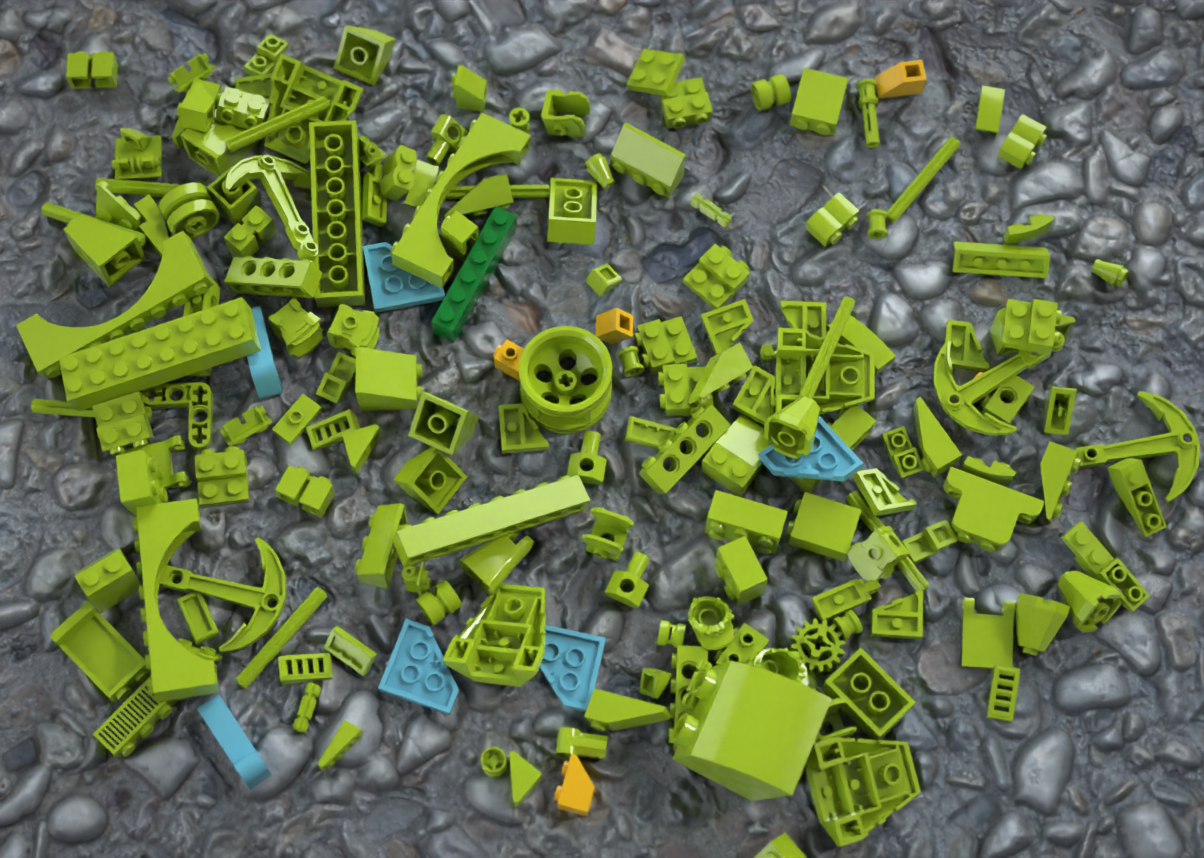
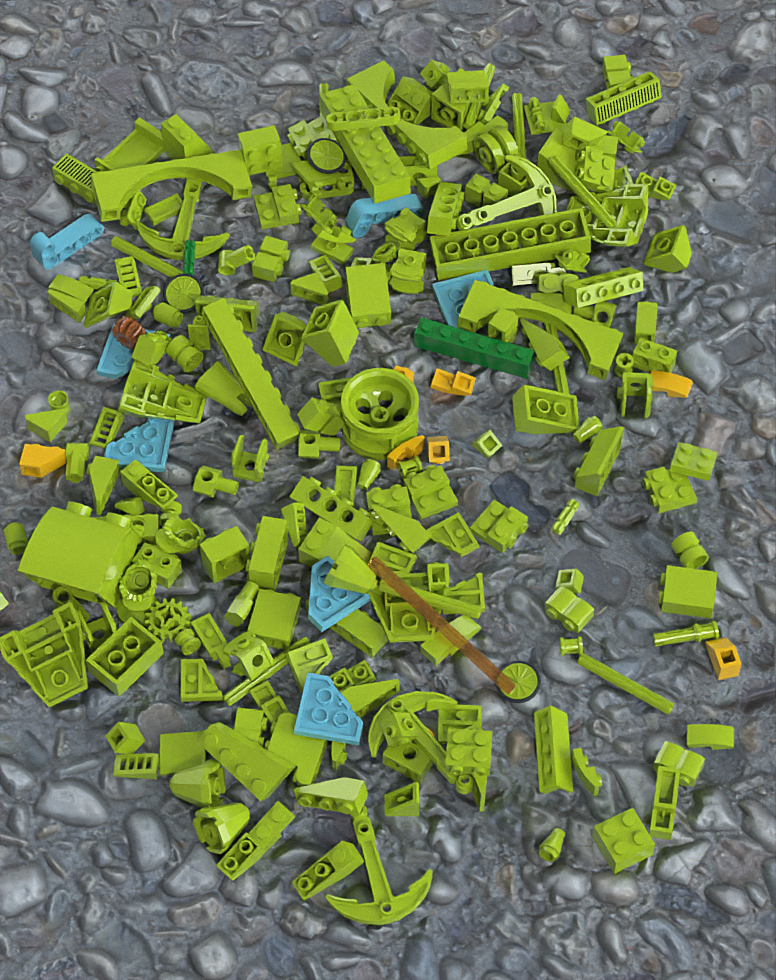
camera: 85 degrees right, 10 degrees down
none -> lime brick [3,522,28,555]
none -> lime slope [48,274,94,303]
none -> lime slope [84,281,133,328]
none -> lime slope [89,407,125,450]
none -> lime brick [105,722,145,754]
none -> dark orange gear [112,316,146,349]
none -> lime slope [120,459,178,509]
none -> lime slope [132,331,173,366]
none -> lime brick [153,302,183,328]
none -> lime wheel [163,274,204,313]
none -> green axle [183,240,196,275]
none -> lime wedge [197,722,296,801]
none -> lime piece [218,245,255,276]
none -> lime piece [224,581,259,627]
none -> lime brick [234,707,268,748]
none -> lime slope [281,503,307,547]
none -> lime flag [291,160,349,196]
none -> medium azure plate [294,673,363,746]
none -> lime piece [298,397,346,436]
none -> lime wheel [307,138,346,174]
none -> lime slope [311,223,356,243]
none -> lime beam [326,107,400,131]
none -> lime cone [357,459,381,491]
none -> clear orange axle [368,556,516,694]
none -> lime gear [372,241,402,264]
none -> lime brick [380,713,418,748]
none -> lime slope [387,77,433,125]
none -> yellow slope [387,435,425,471]
none -> lime slope [417,177,441,199]
none -> lime brick [420,60,450,90]
none -> yellow slope [430,368,476,396]
none -> lime bracket [447,70,489,104]
none -> lime wheel [495,660,541,703]
none -> lime slope [555,568,584,593]
none -> lime brick [564,267,644,308]
none -> lime brick [585,71,662,125]
none -> lime brick [592,808,655,874]
none -> lime brick [632,338,677,373]
none -> lime slope [649,766,681,840]
none -> yellow slope [650,370,693,398]

